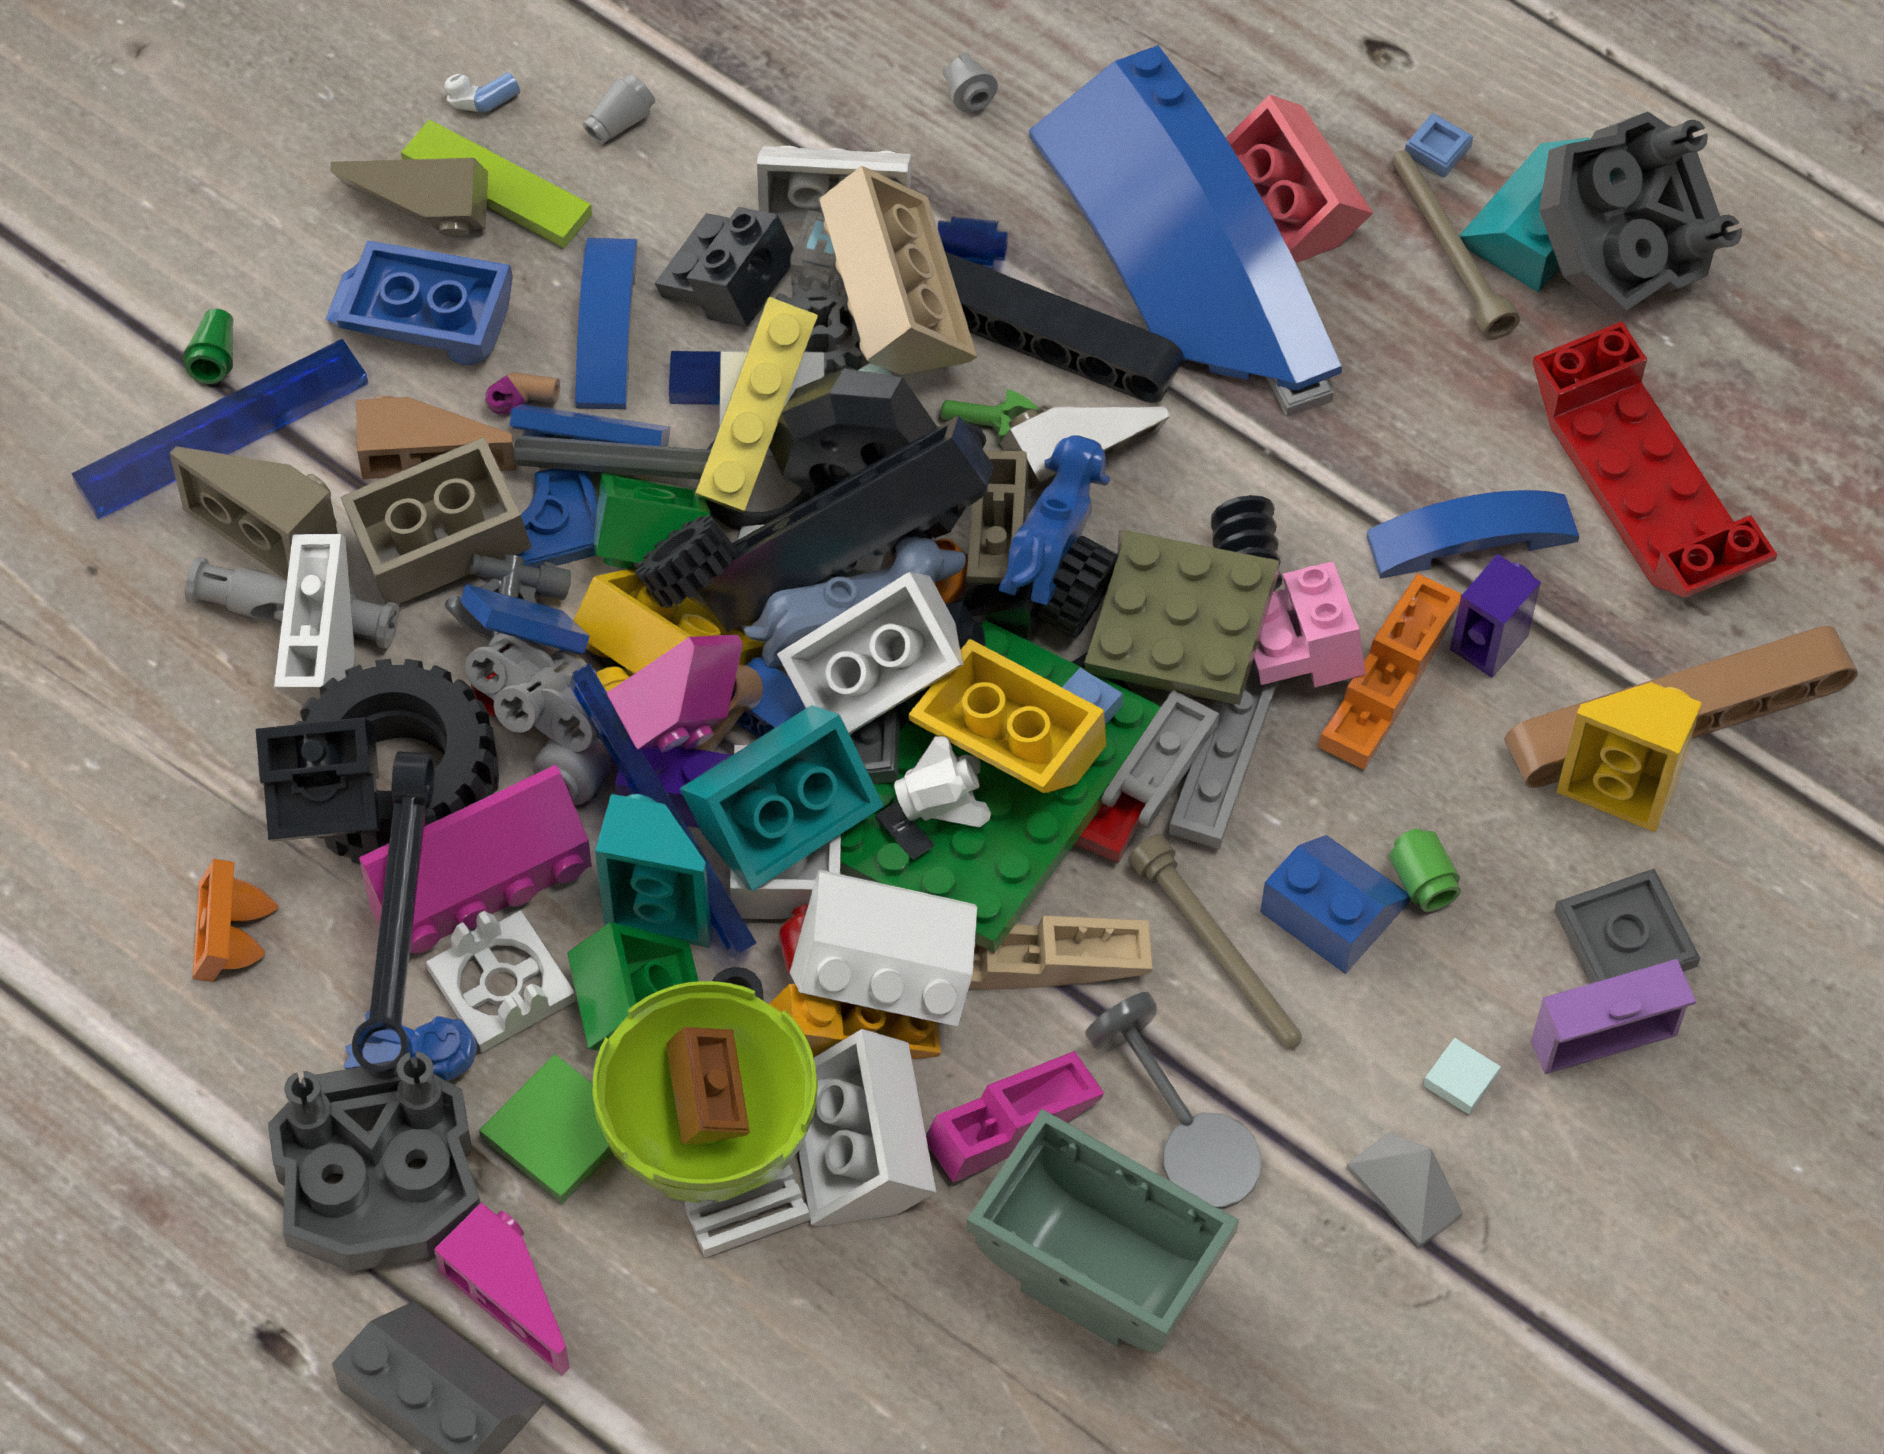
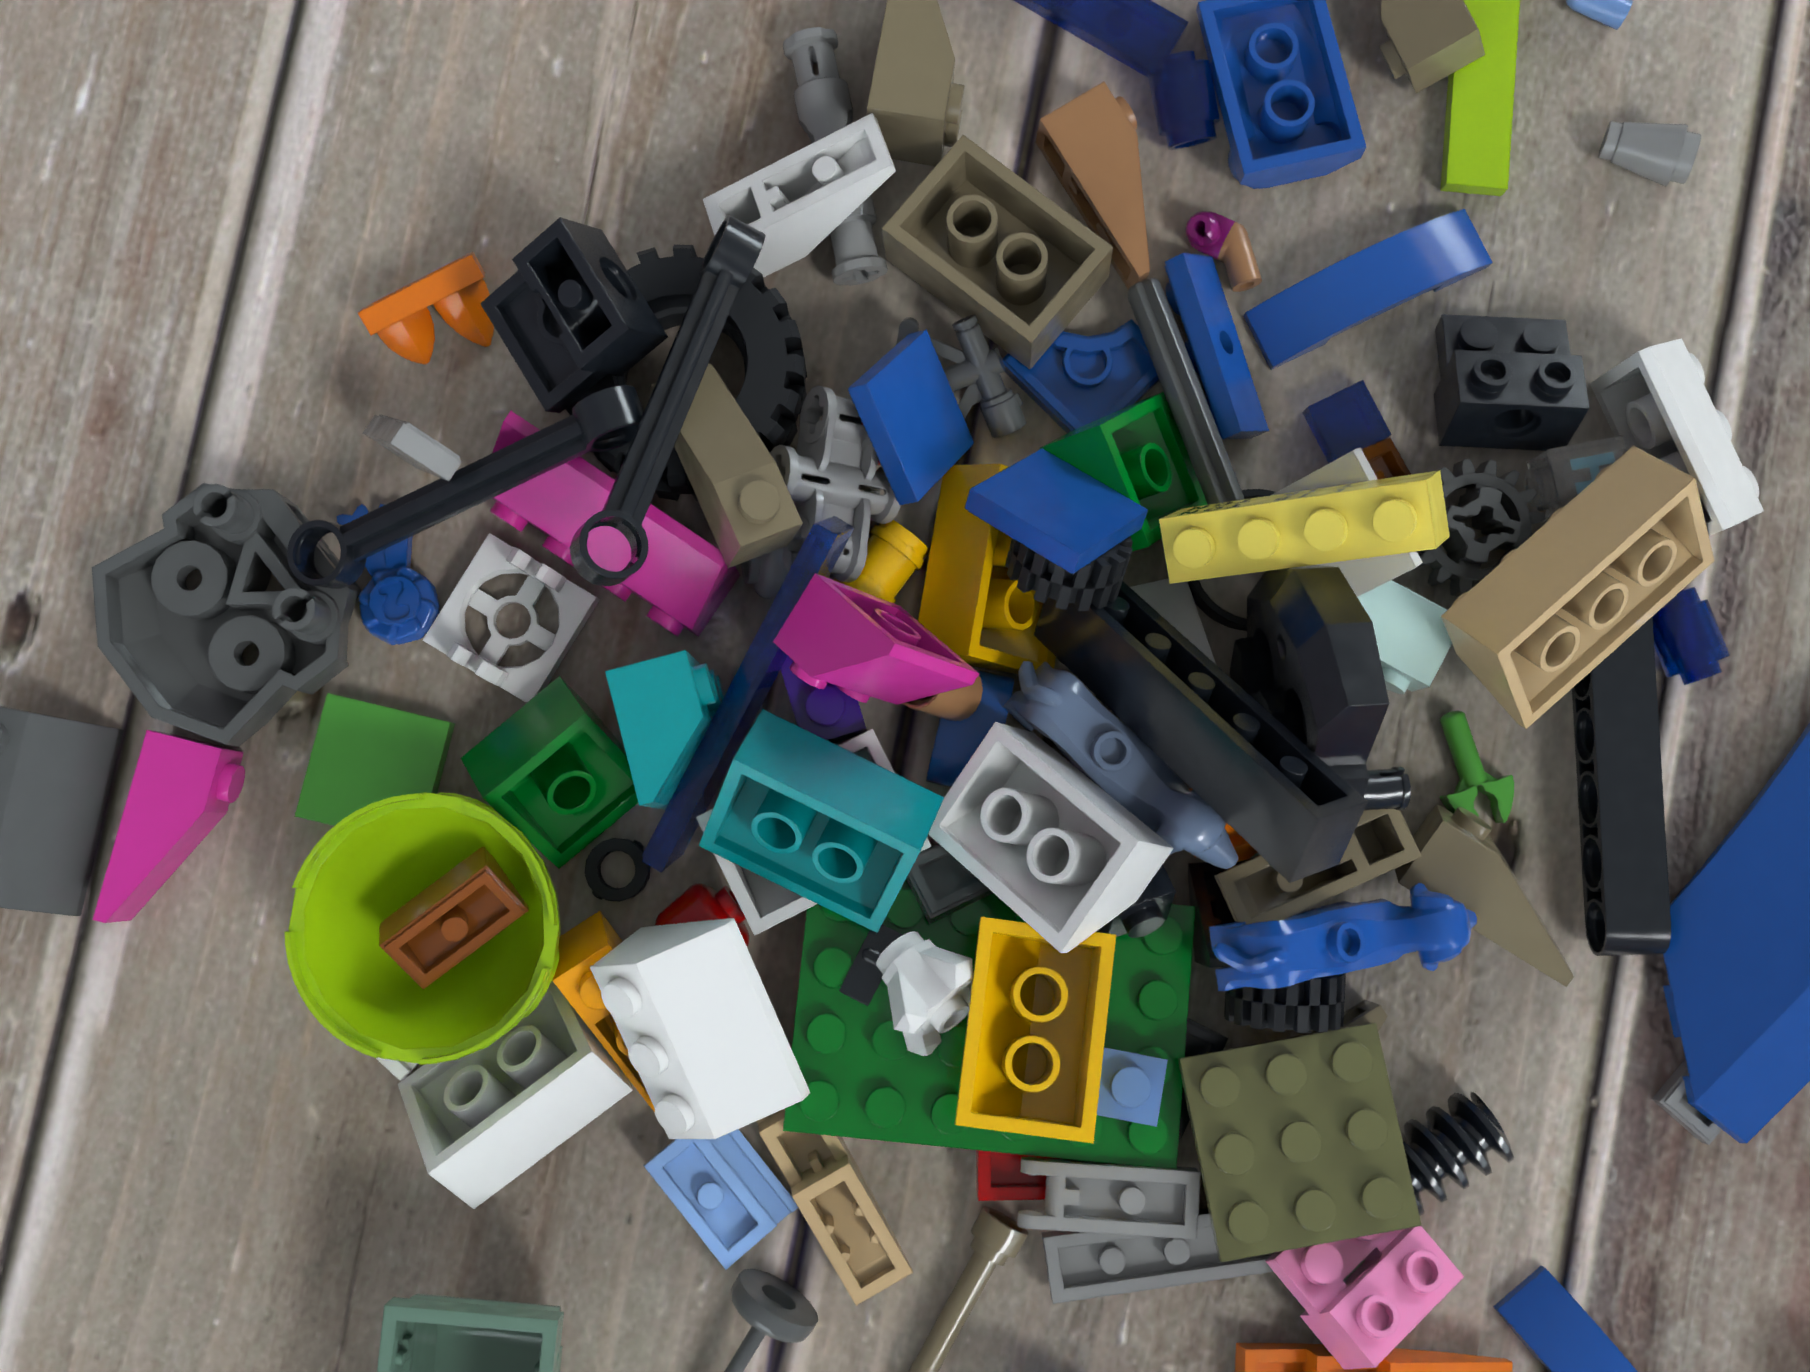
camera: 60 degrees right, 25 degrees up
dark pink slope [926,1051,1105,1183] -> none
none -> light grey tile [363,414,462,481]
none -> black piece [570,215,765,586]
none -> light blue plate [643,1129,798,1270]
none -> dark tan slope [649,364,803,568]
none -> blue tile [965,448,1148,574]
none -> clear blue brick [1148,50,1220,150]

